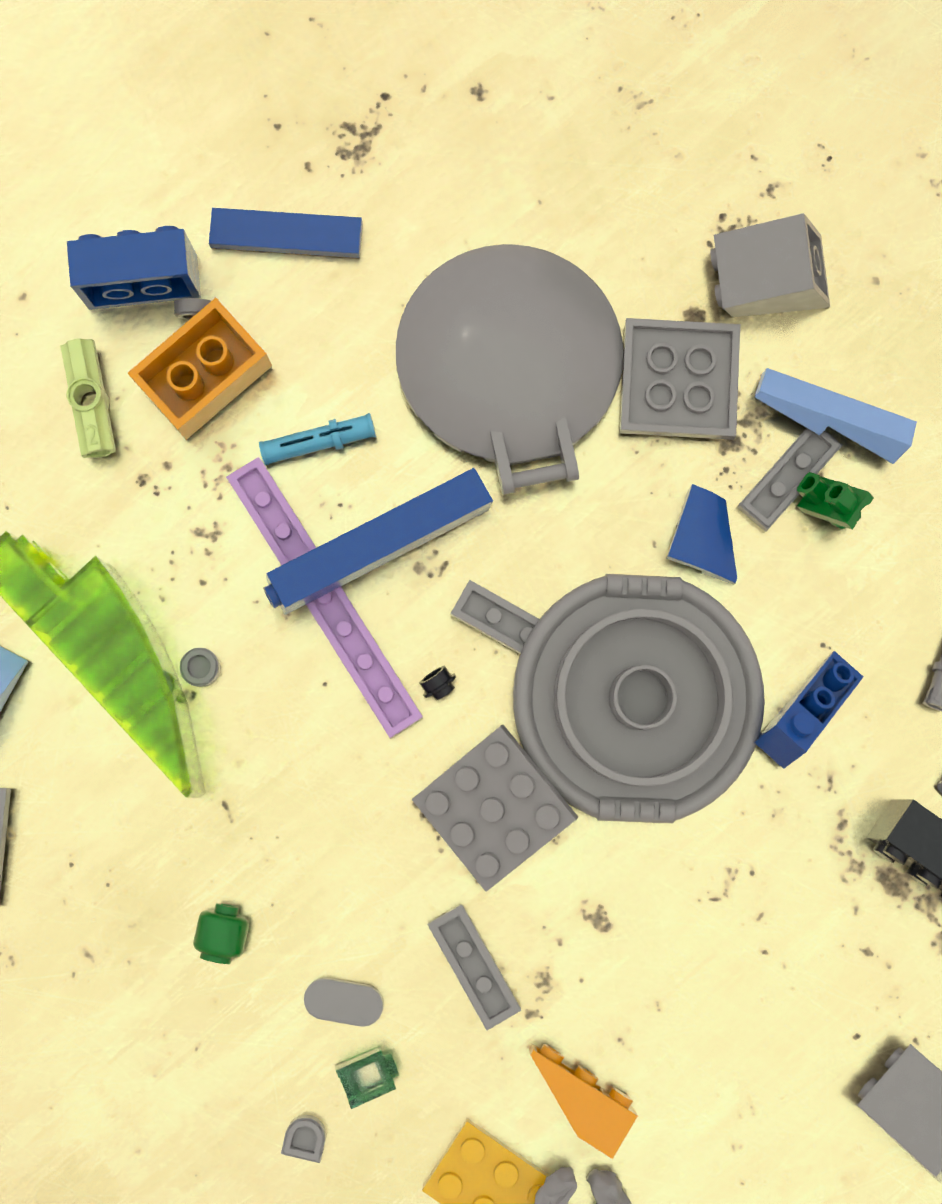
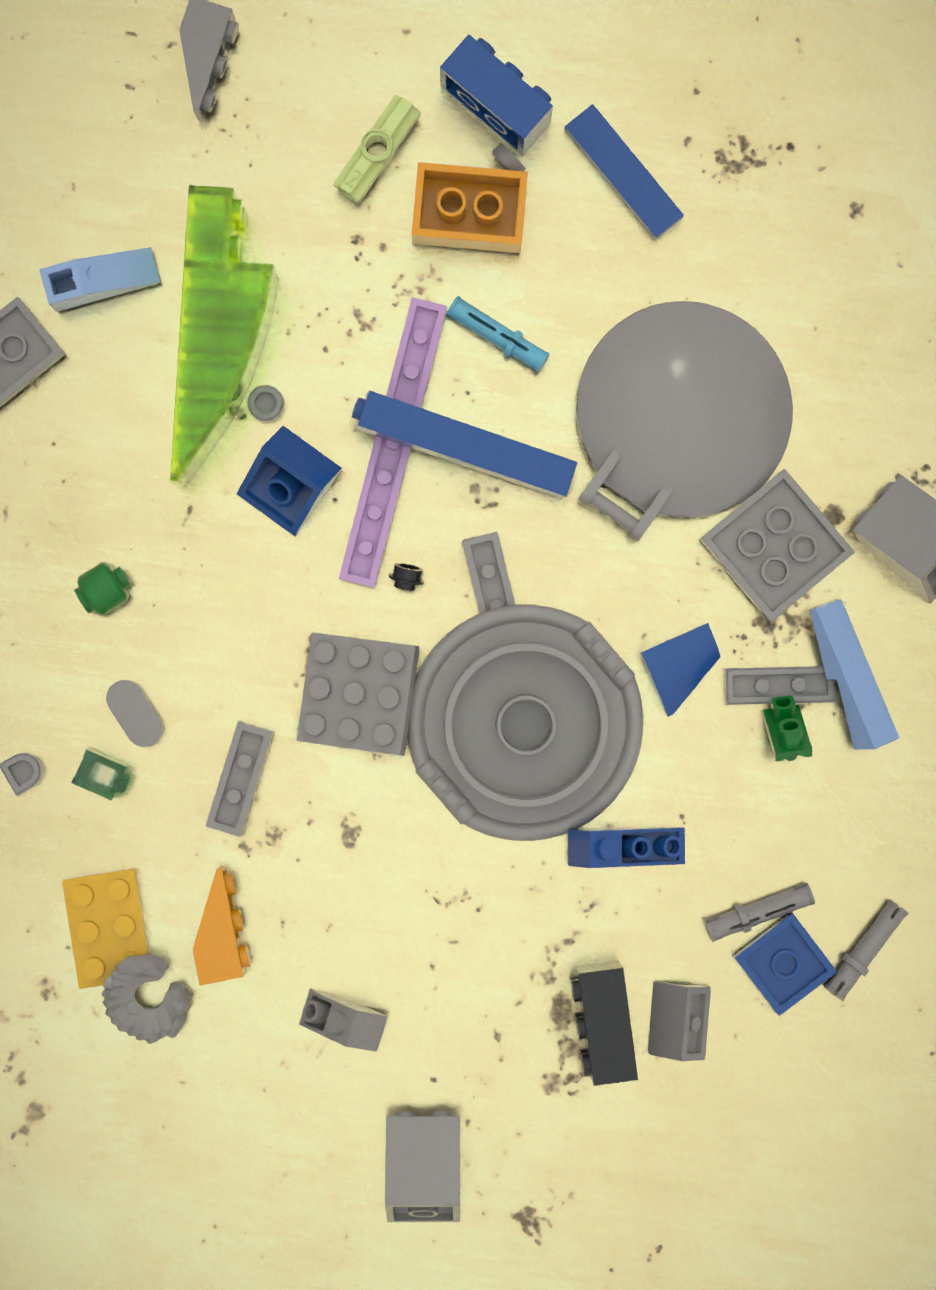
camera: 45 degrees right, 5 degrees up
none -> blue slope [236,426,342,536]
none -> light grey slope [299,990,388,1052]

